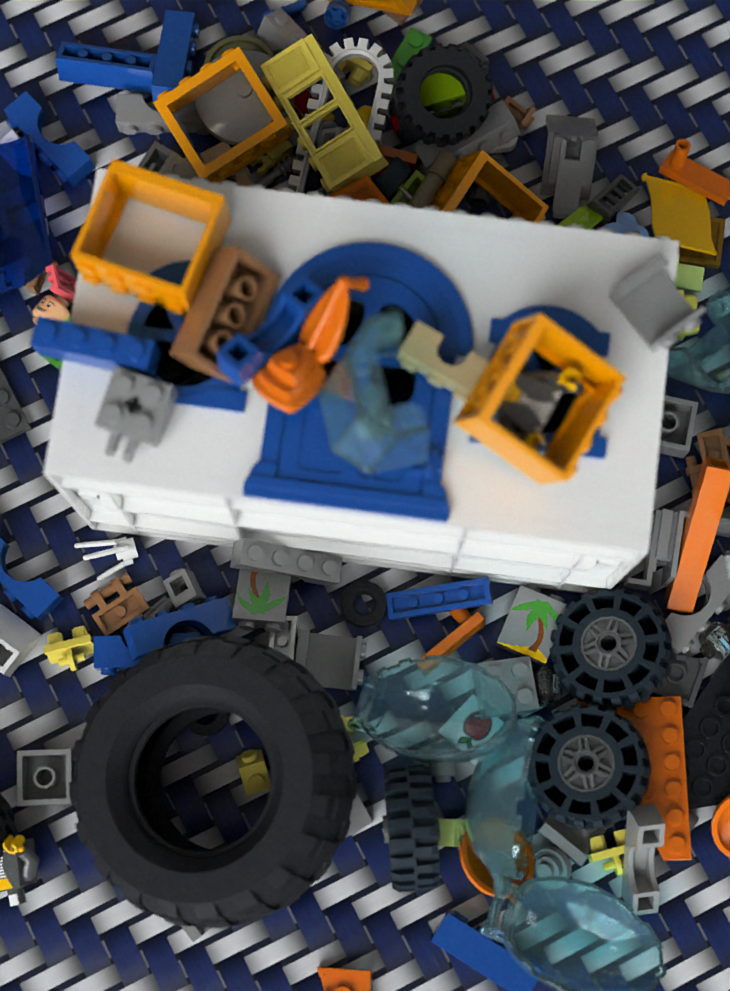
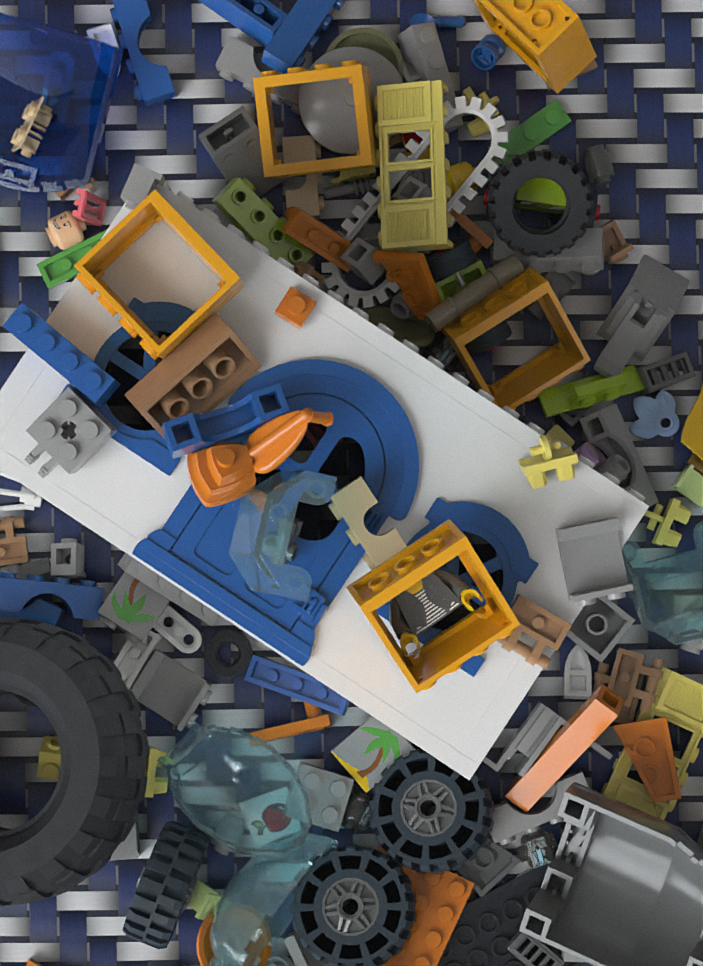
camera: 30 degrees right, 10 degrees up
none -> light grey brick [120,163,165,211]
none -> white plate [153,604,202,653]
none -> orange plate [275,287,317,329]
none -> medium nougat plate [497,594,572,669]
none -> light yellow hips [518,435,579,489]
none -> white plate [564,645,592,699]

